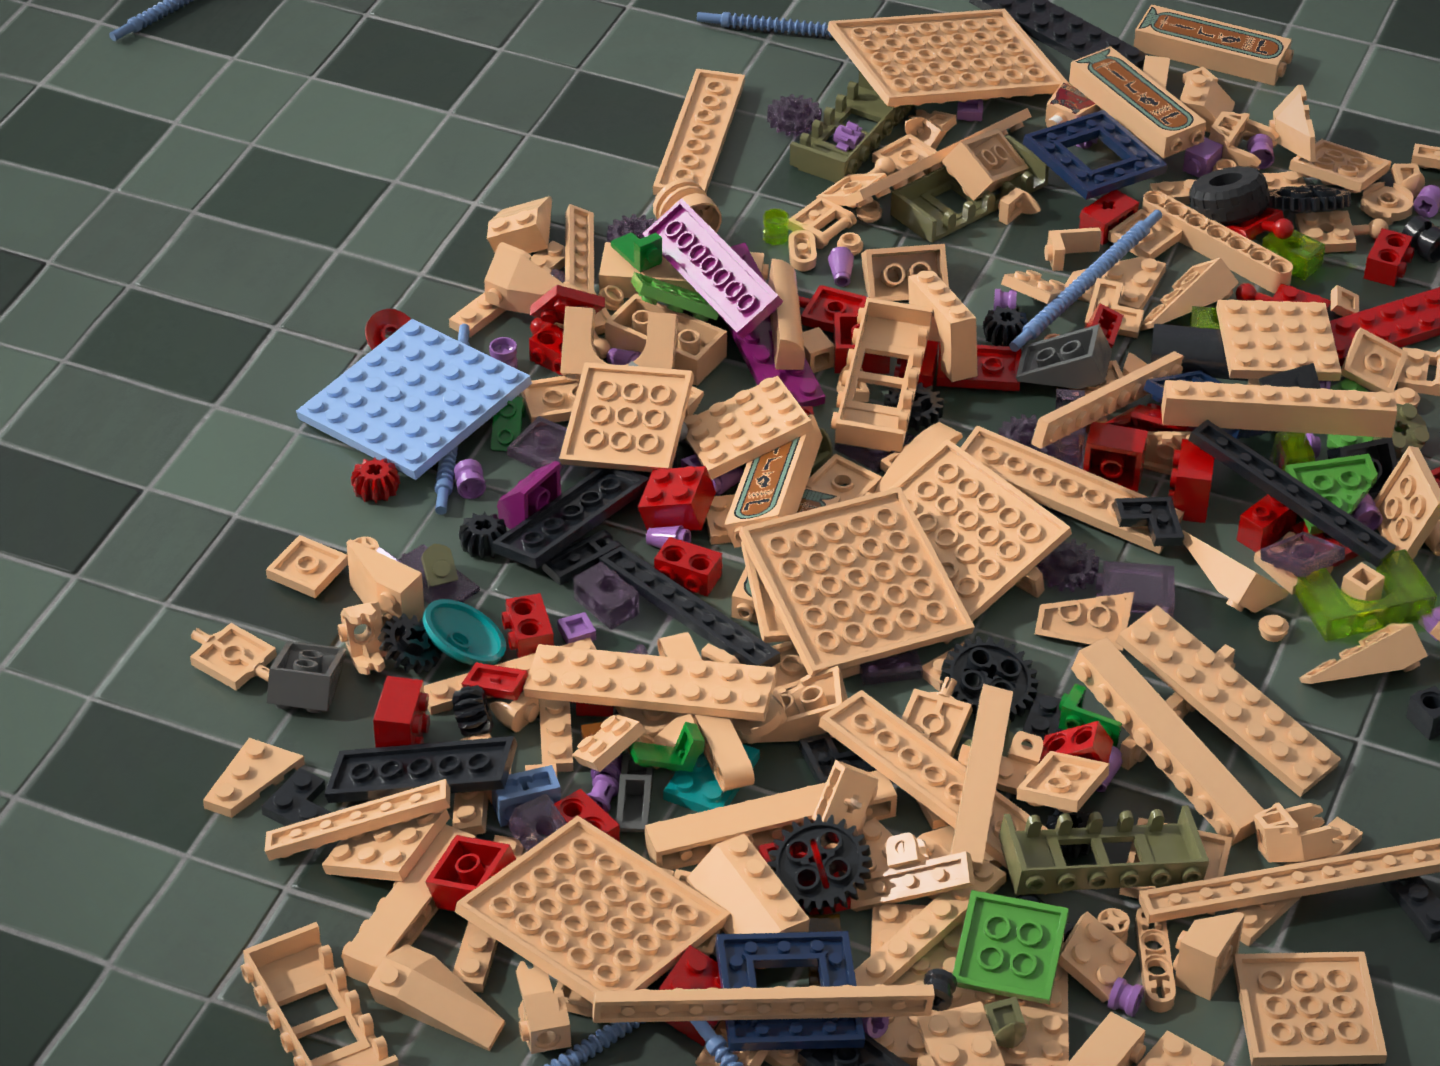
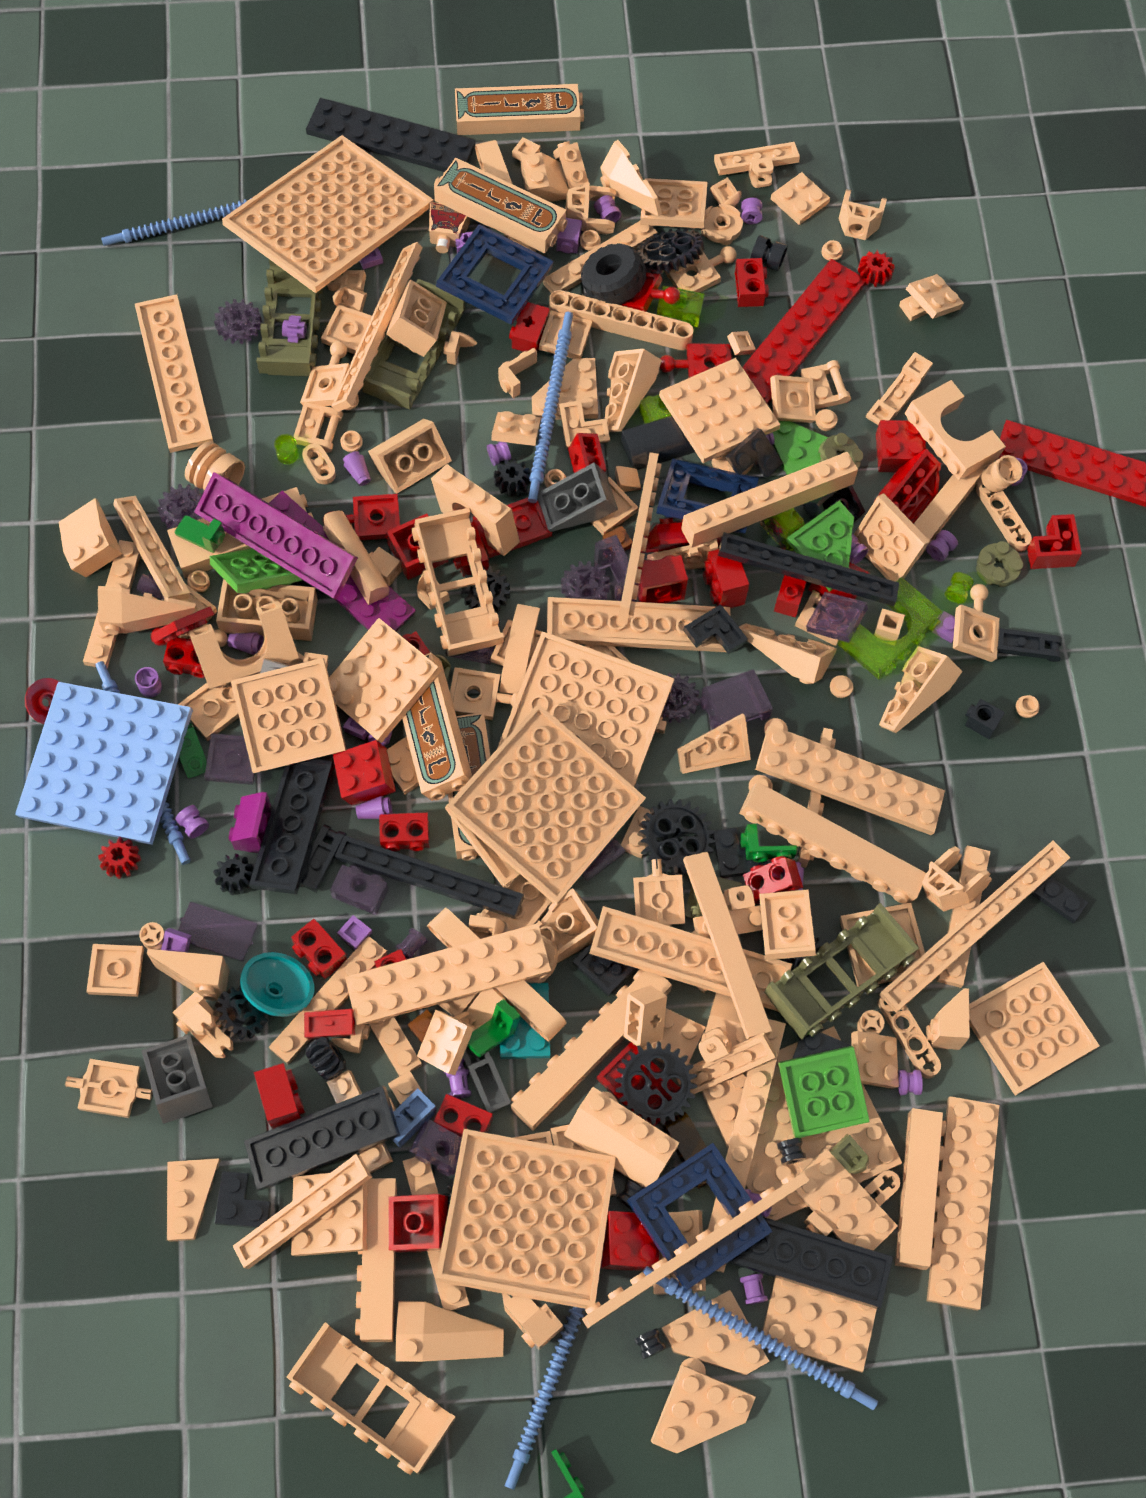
camera: 30 degrees left, 25 degrees up
olive plate [421,543,459,588] -> none
none -> light nougat bracket [553,141,589,189]

